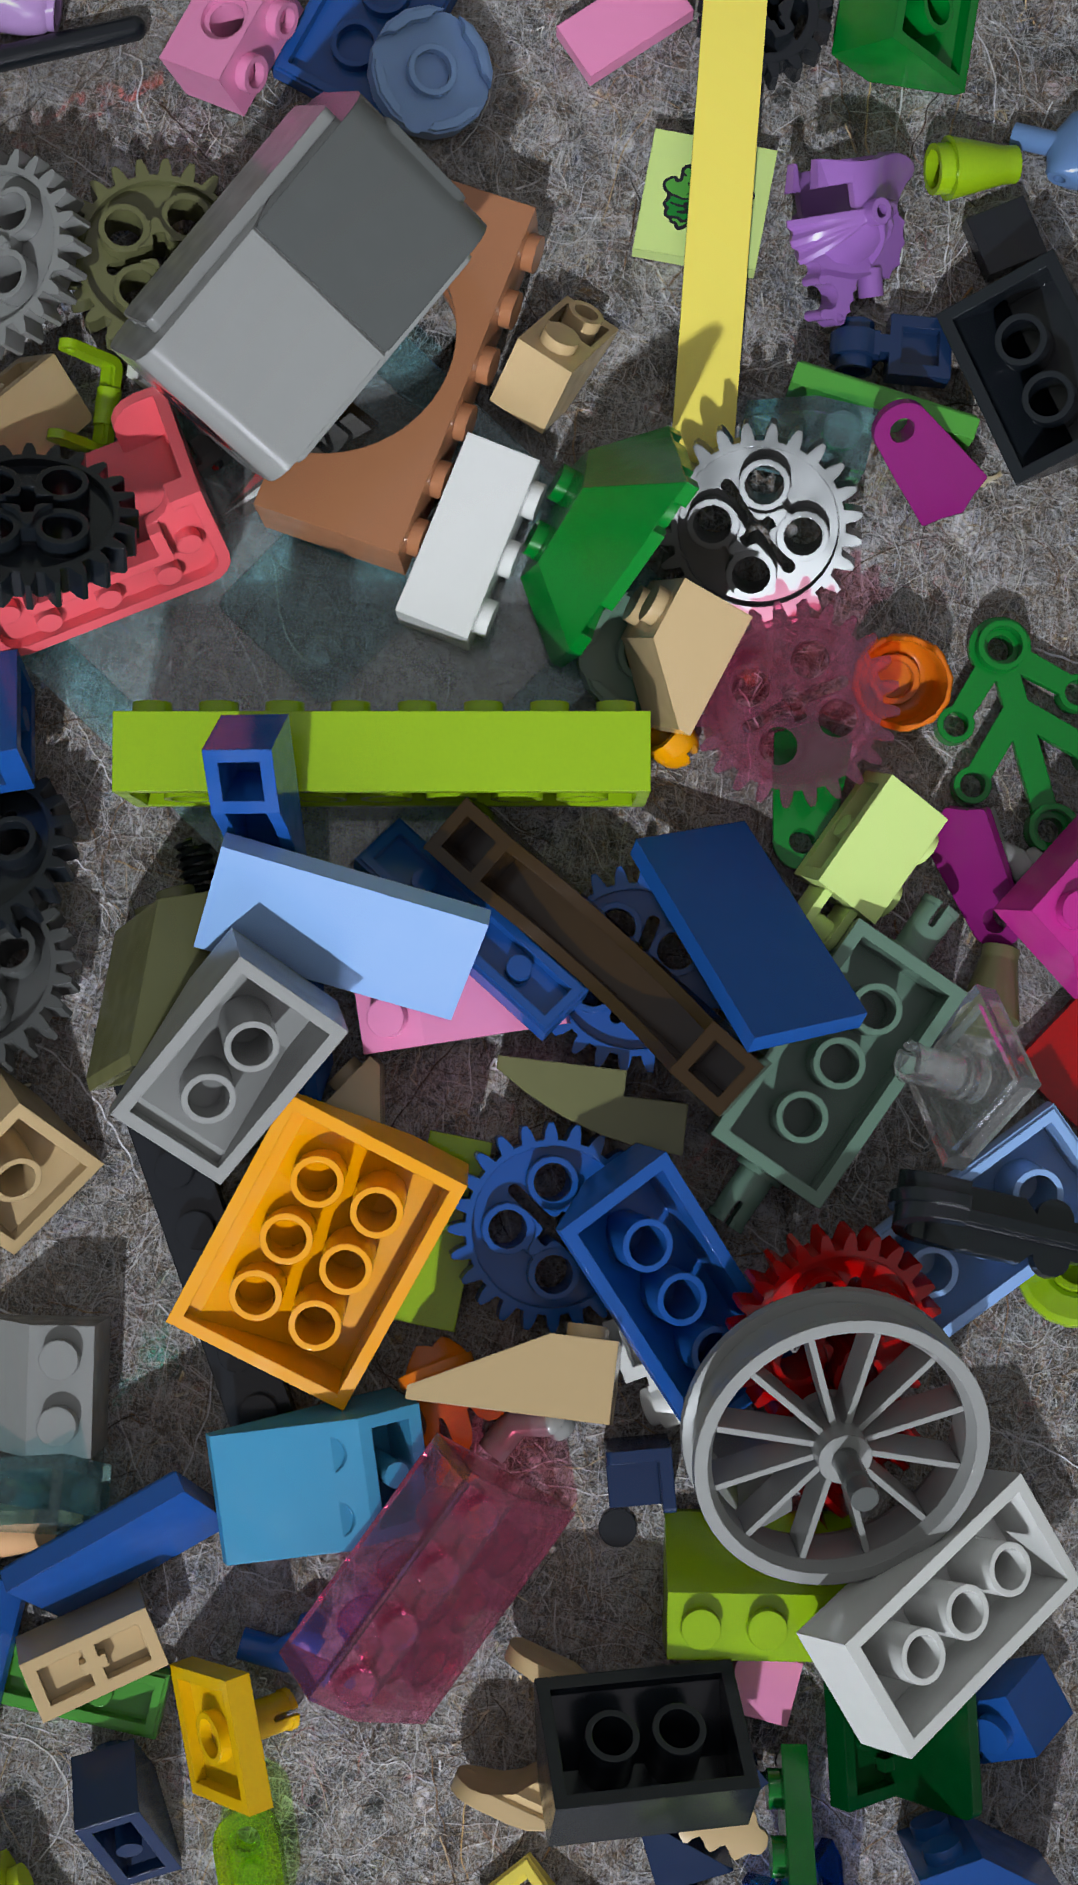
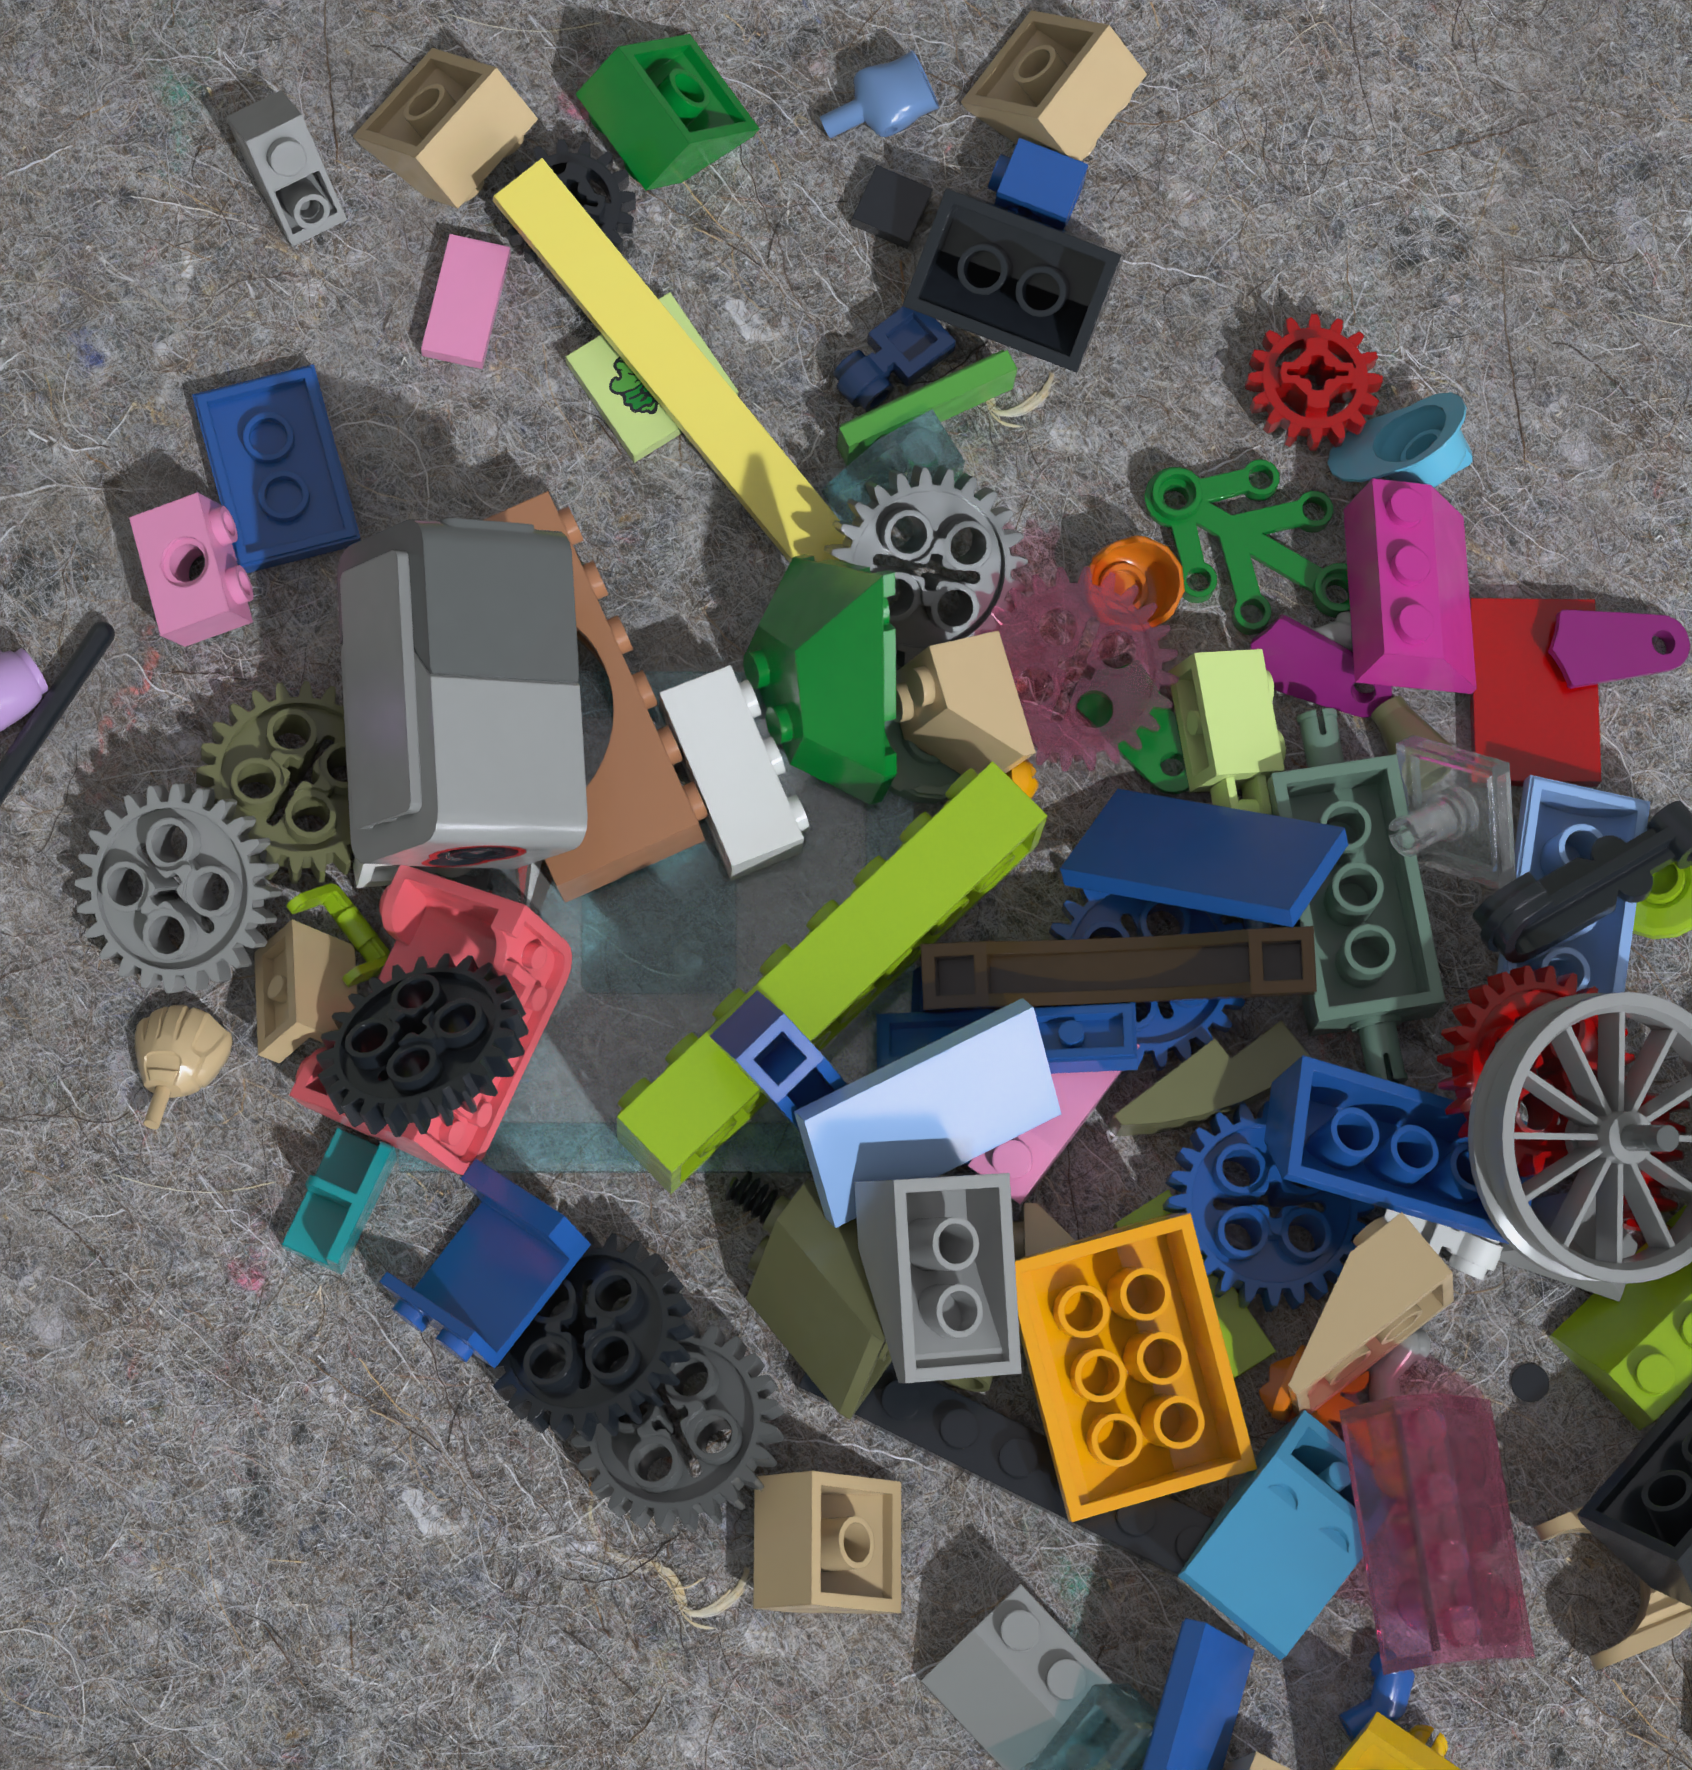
camera: 55 degrees left, 10 degrees down
light blue tile [367,5,493,141] -> none
tan slope [489,296,619,434] -> none
dark blue panel [603,1433,677,1514] -> none
medium lavender helmet [784,151,914,327] -> none
magenta piece [871,399,987,526] -> none
lime cone [923,135,1022,201] -> none

